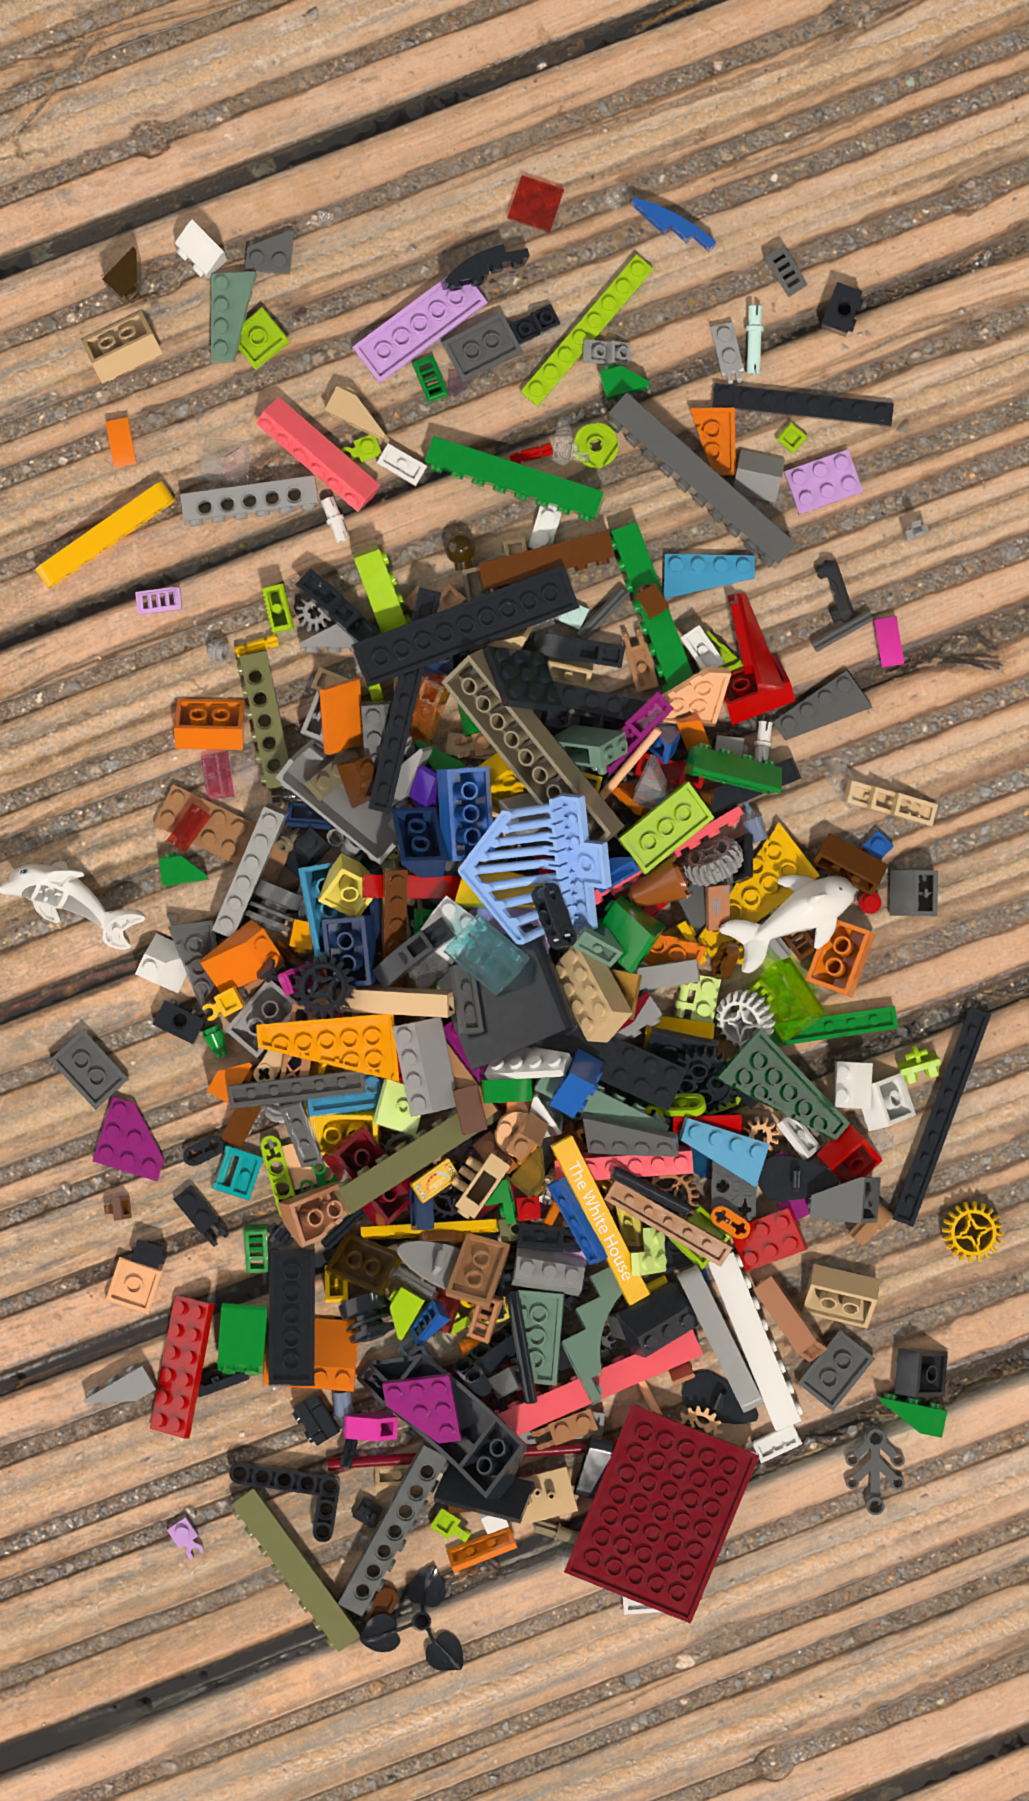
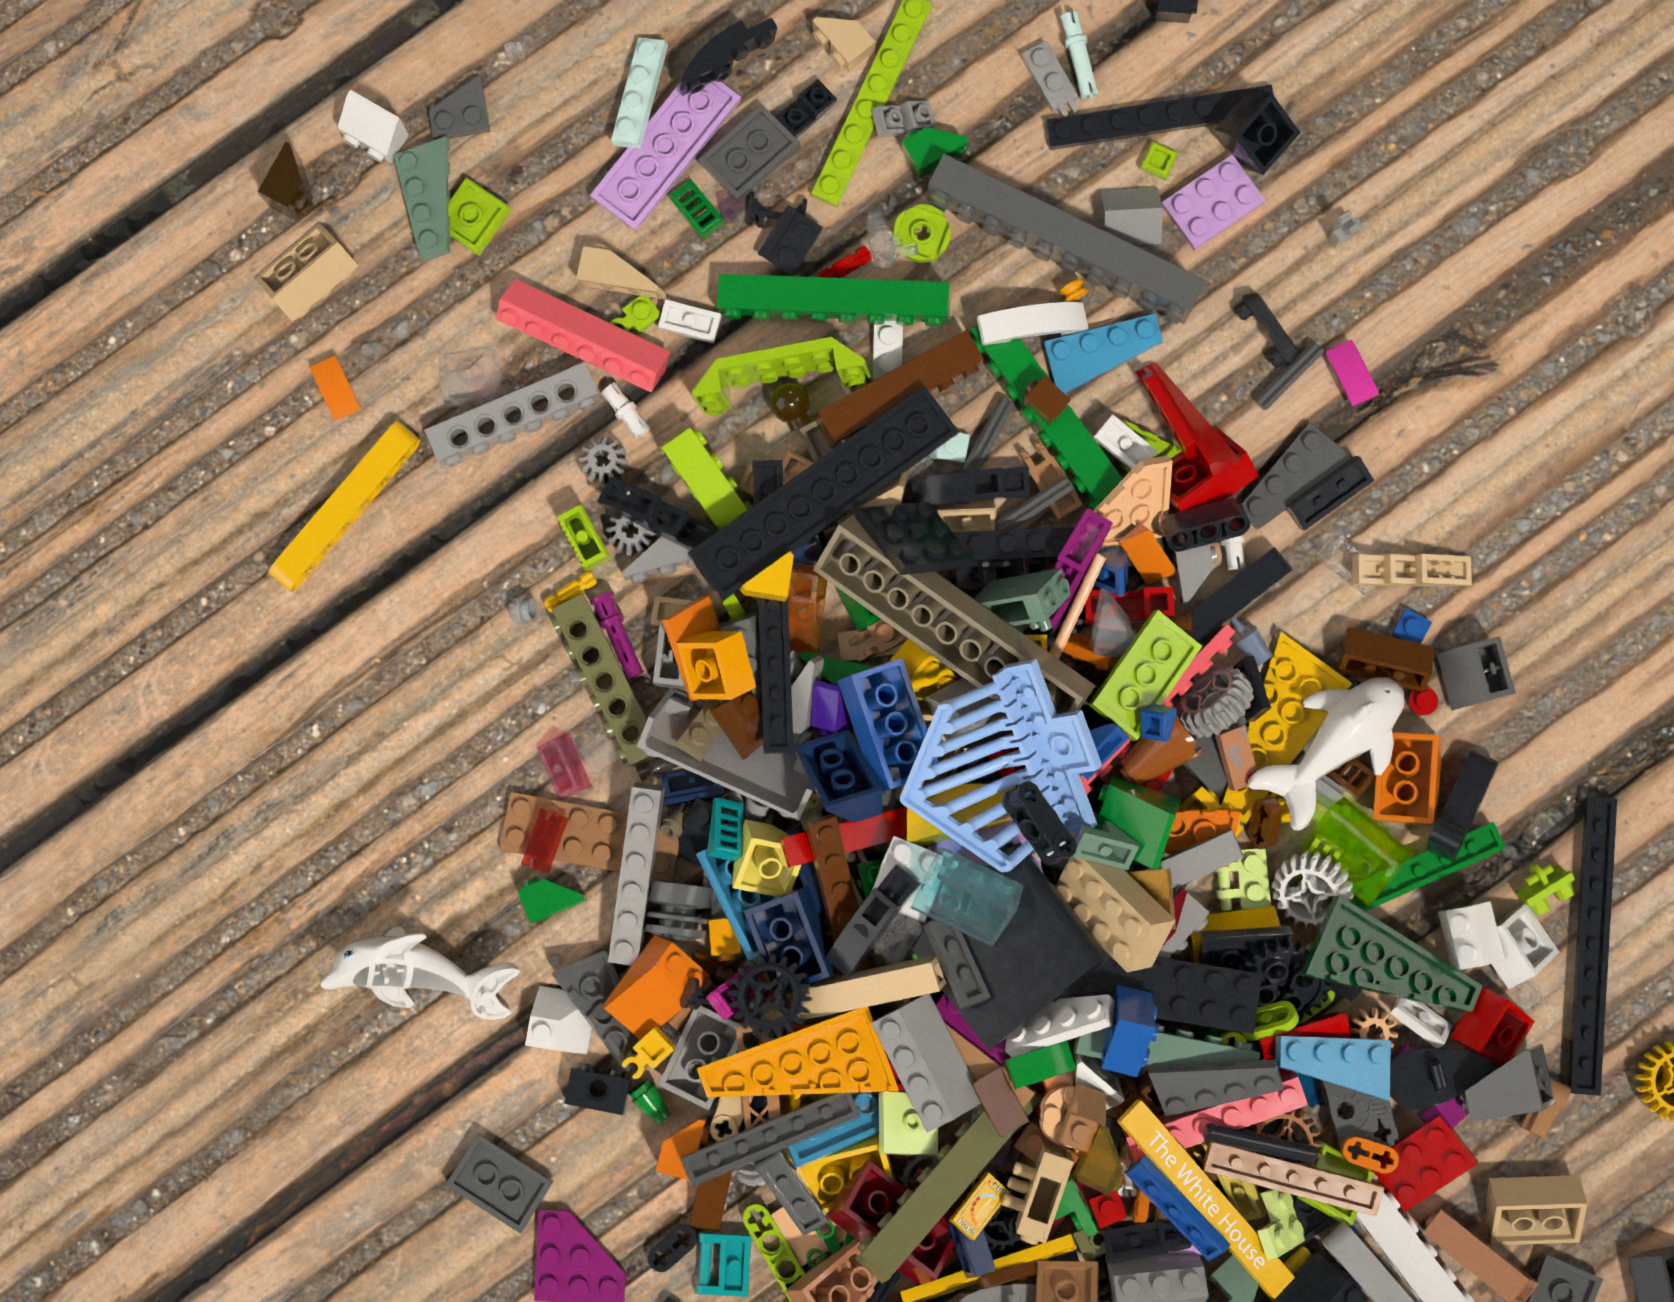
camera: 10 degrees left, 5 degrees down
lavender slope [135,587,183,615] -> none
orange slope [174,698,245,750] -> none
green slope [684,743,782,795] -> none
orange wing [689,408,736,476] -> none
none -> light grey gear [578,436,628,486]
none -> magenta pin [589,591,644,680]
none -> light aqua plate [611,38,668,149]
none -> light orange brick [677,631,756,700]
none -> lime slope [692,337,873,416]
none -> teal slope [706,797,743,862]
none -> yellow slope [740,551,794,602]
none -> black piece [748,192,808,228]
none -> black plate [758,205,824,276]
none -> tan slope [812,17,875,72]
none -> white slope [977,302,1089,345]
none -> dark grey axle [996,476,1074,530]
none -> light orange bush [1059,278,1089,302]
none -> blue slope [1140,704,1176,742]
none -> black beam [1160,498,1250,552]
none -> black brick [1214,87,1301,175]
none -> black plate [1286,456,1374,531]
none -> black beam [1426,750,1499,862]

